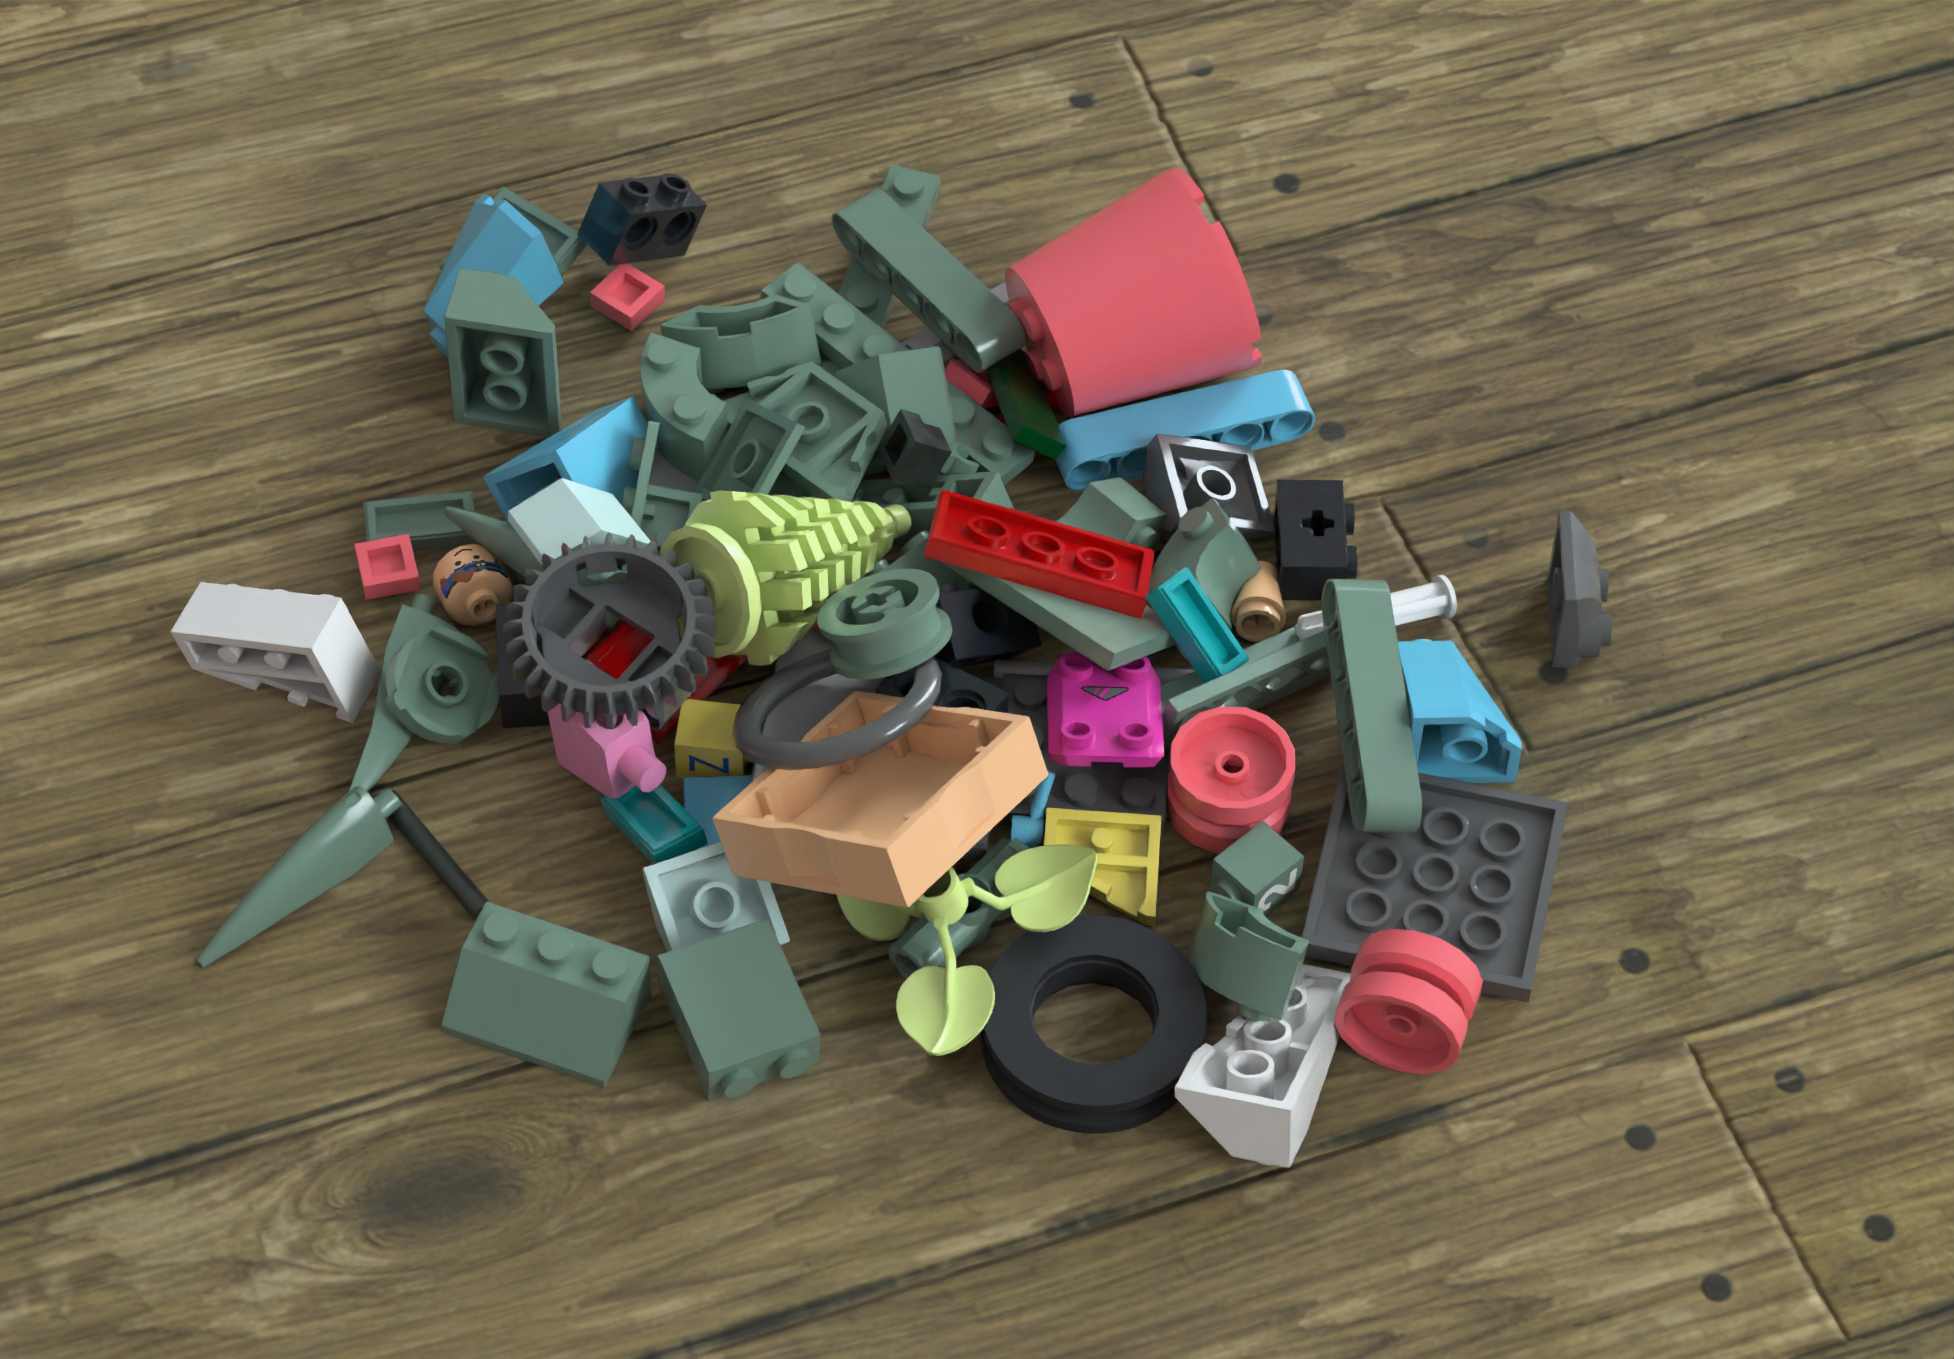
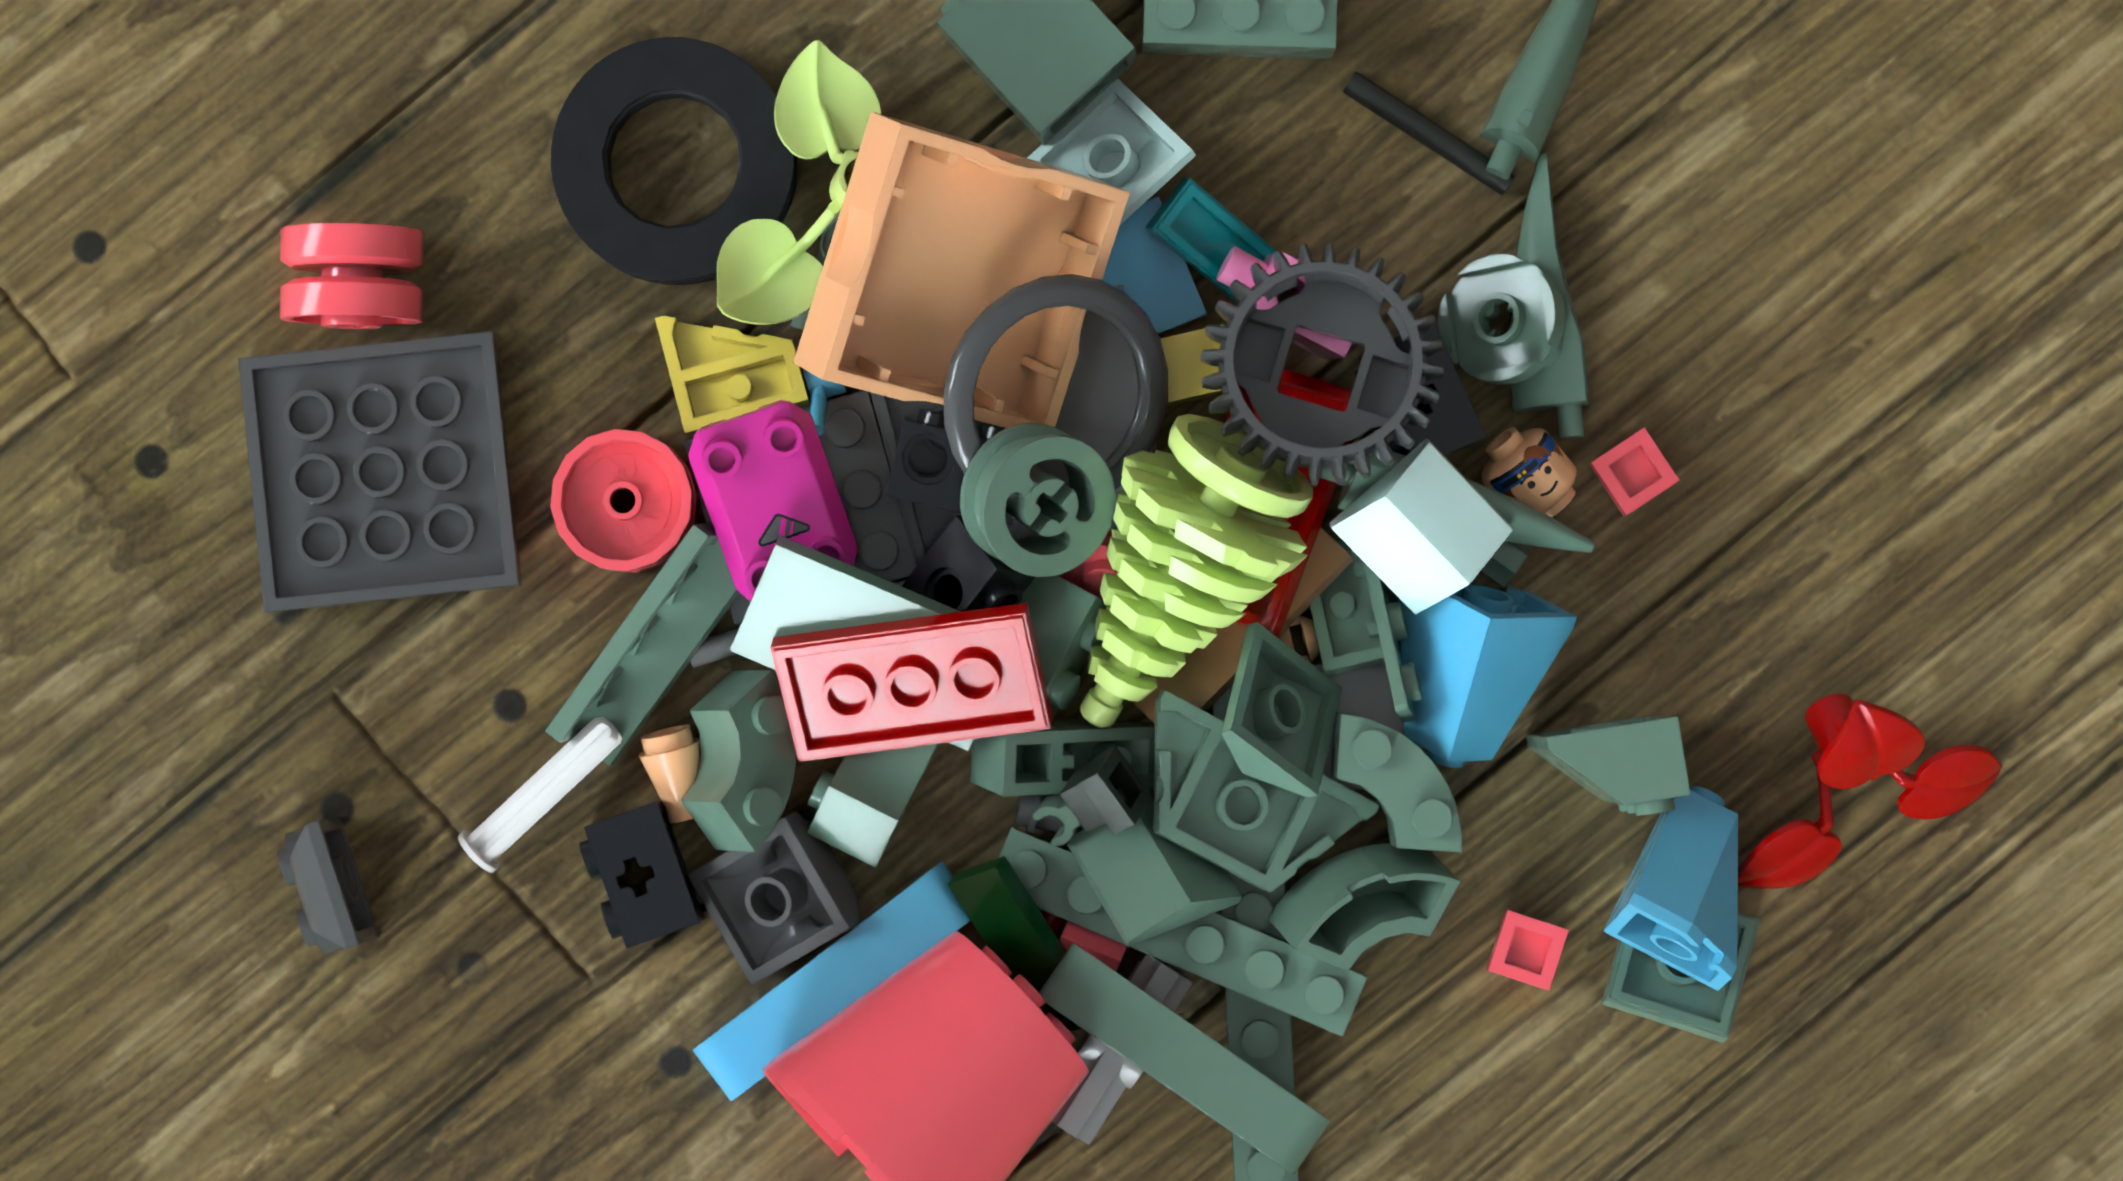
camera: 170 degrees right, 35 degrees up
white wedge [170,582,381,723] -> none
sand green tile [363,491,478,552] -> none
black brick [577,173,707,266] -> none
teal tile [1145,567,1249,684] -> none
white wedge [1175,964,1351,1168] -> none
sand green brick [1187,891,1310,1022] -> none
sand green brick [1210,821,1304,916] -> none
sand green beam [1321,579,1422,833] -> none
medium azure slope [1398,639,1522,783] -> none
none -> red plant [1738,694,2003,889]

